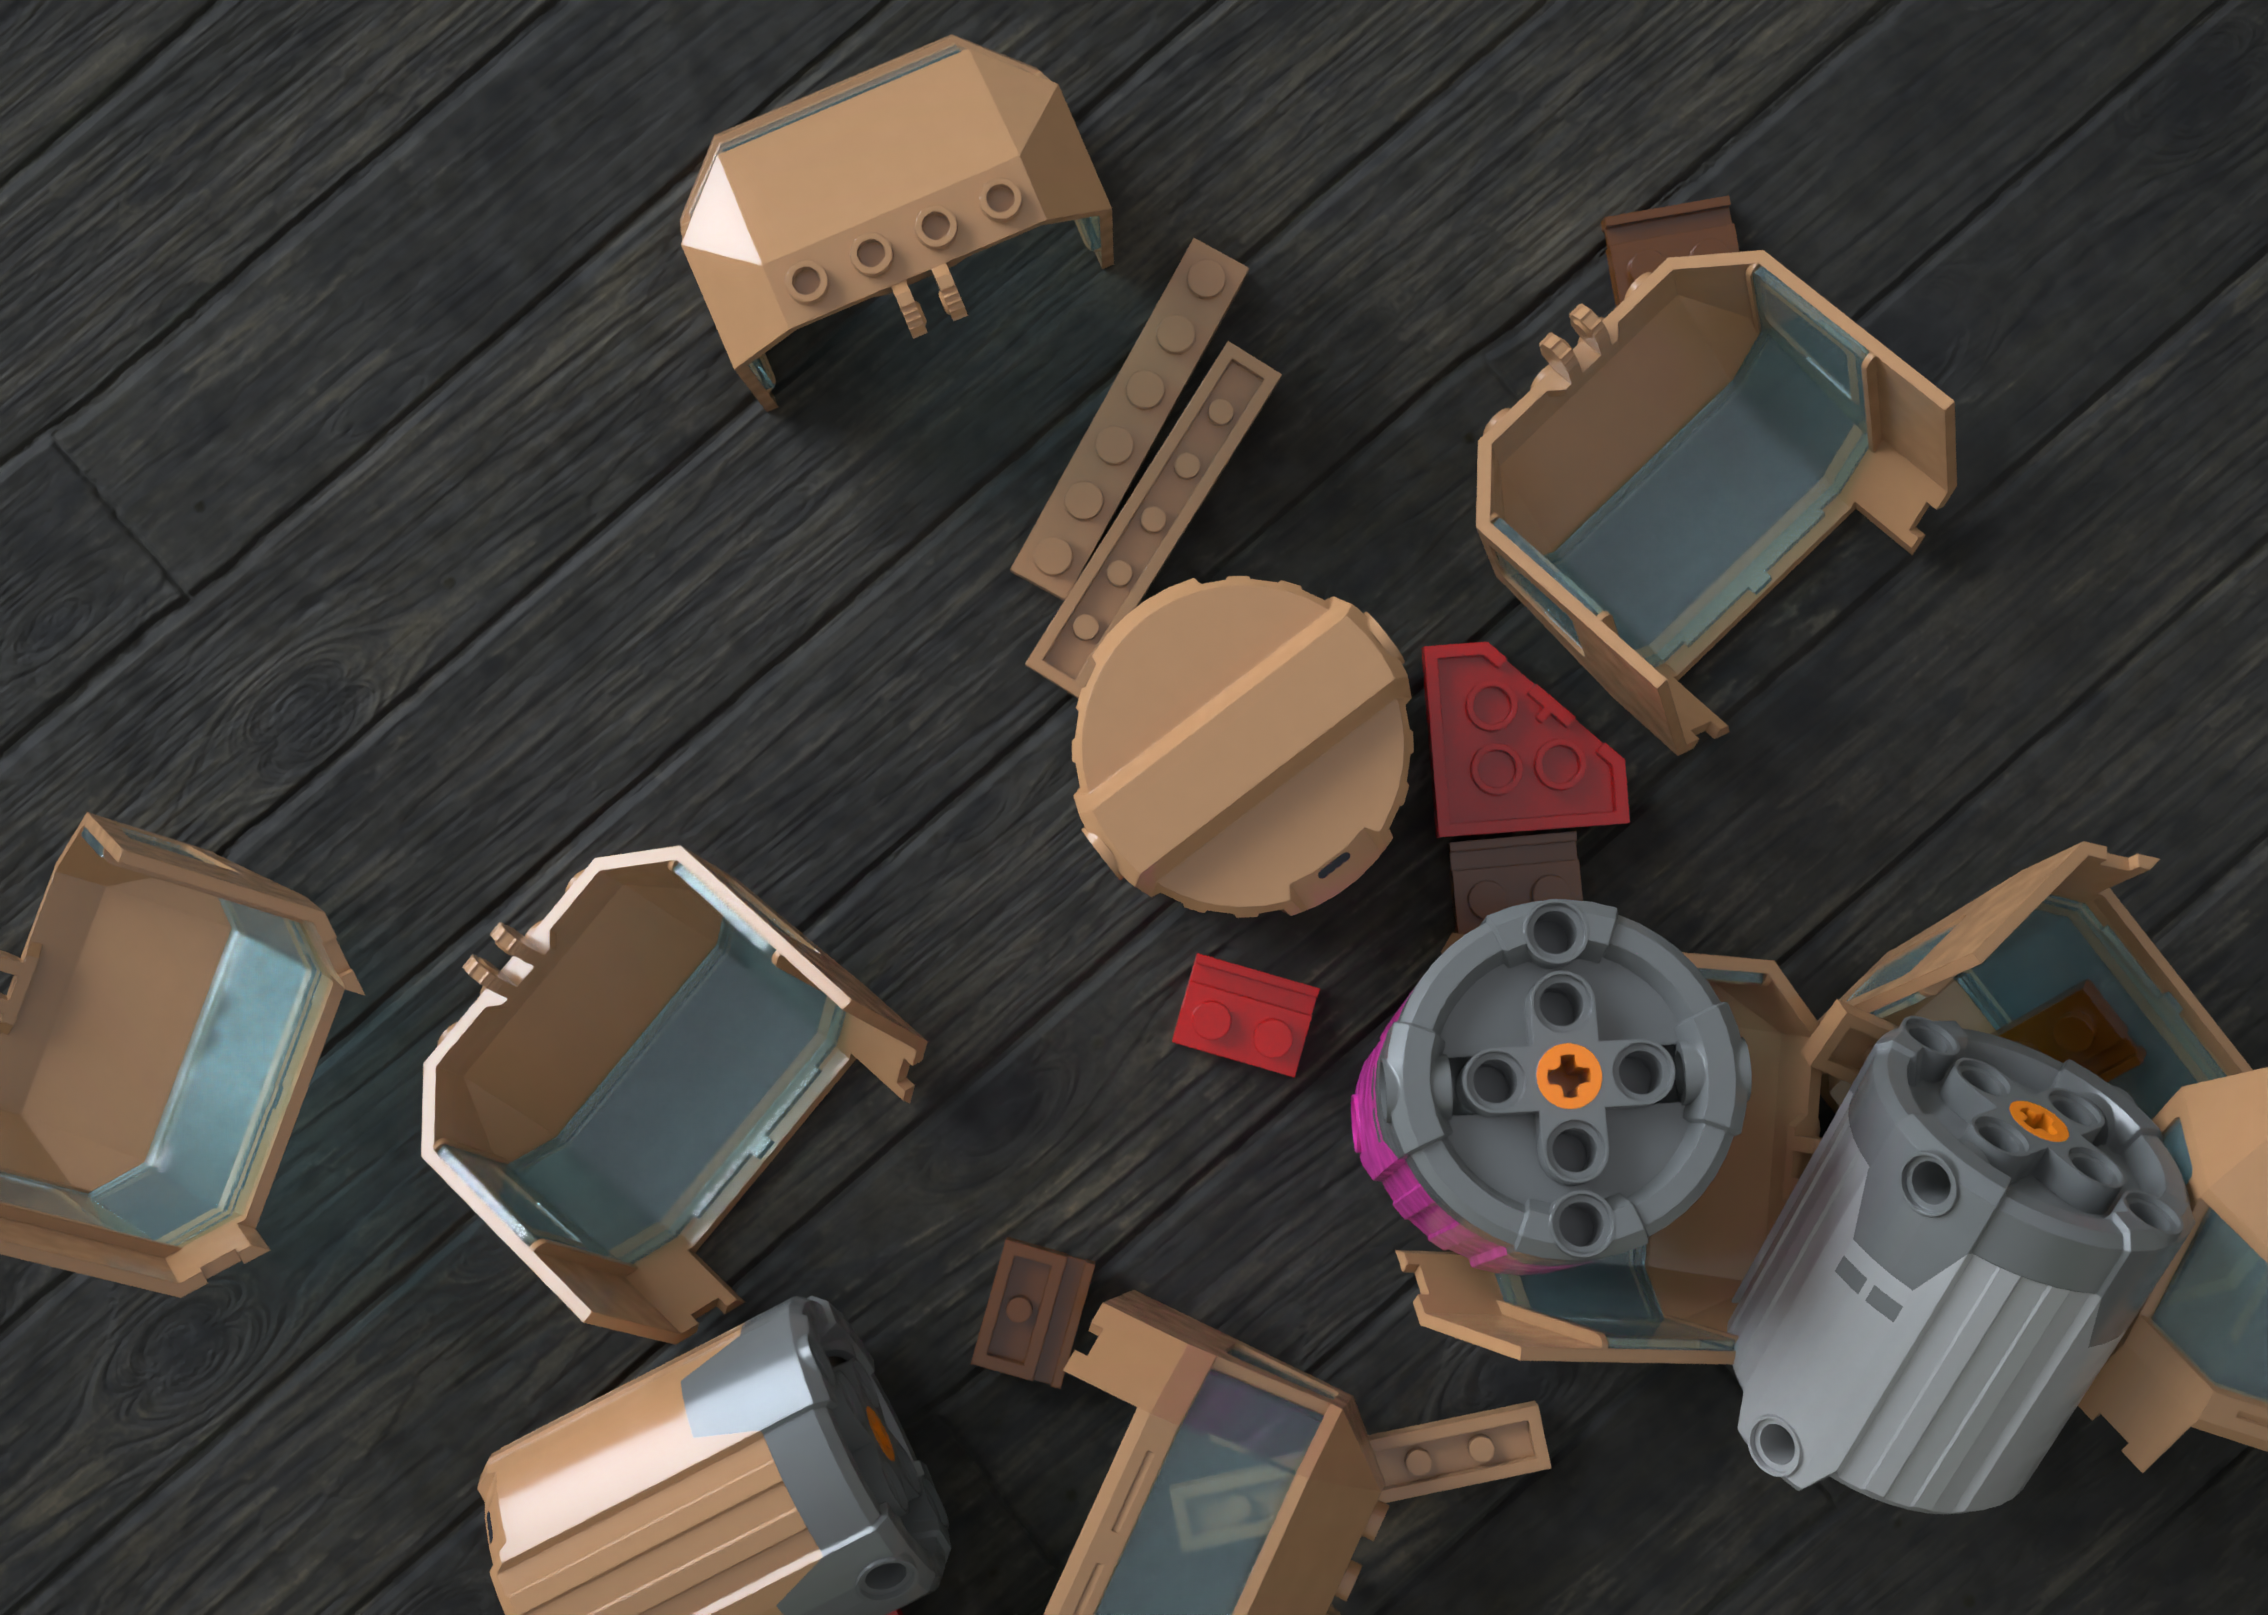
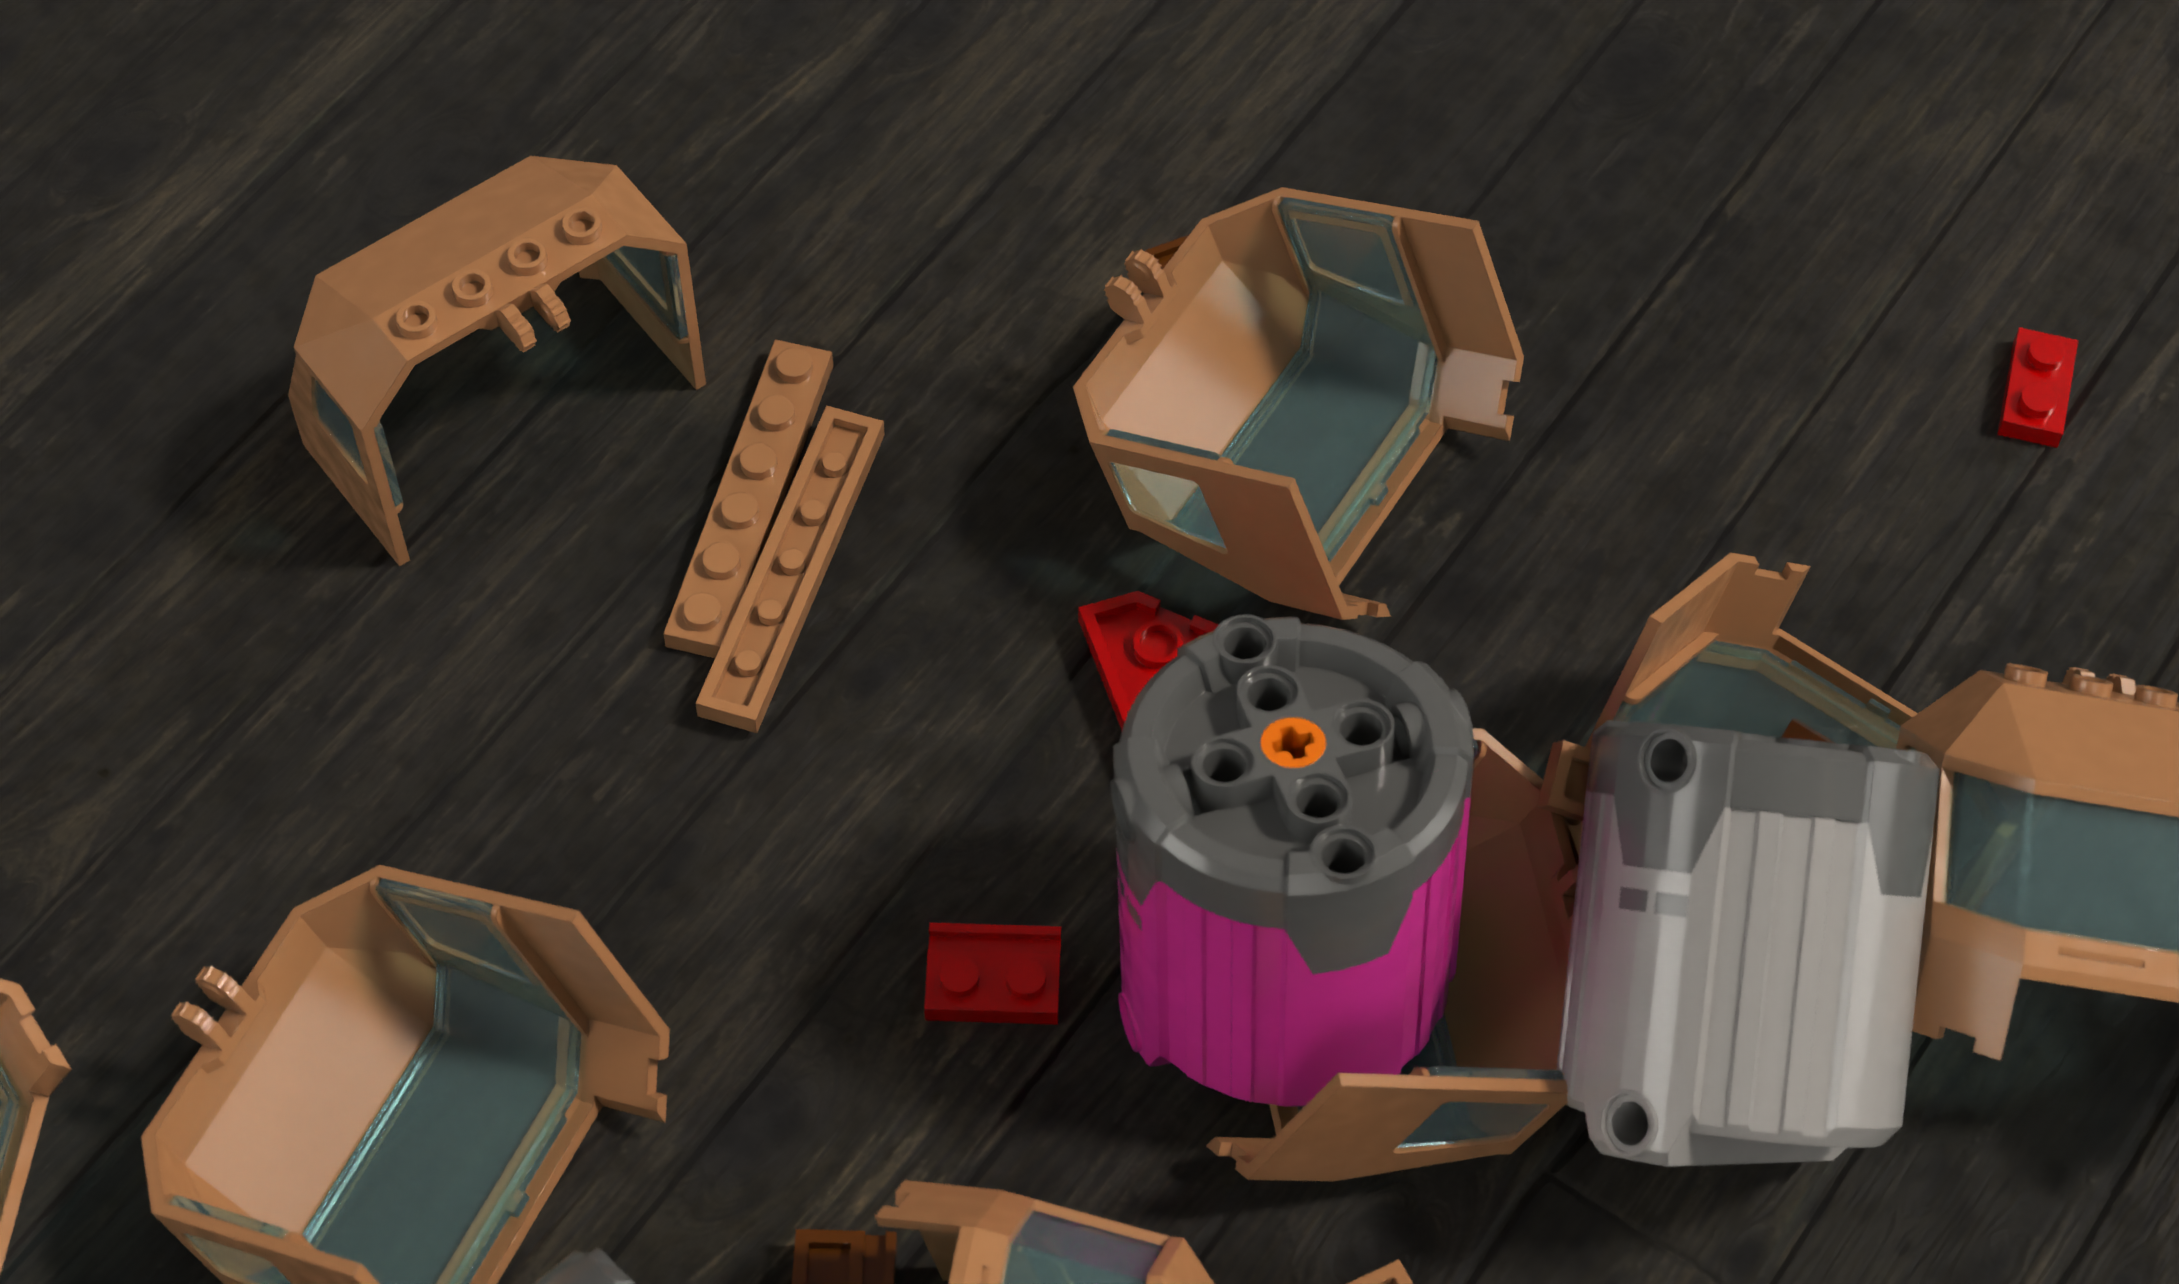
camera: 15 degrees left, 30 degrees down
medium nougat piece [1072,576,1414,918] -> none

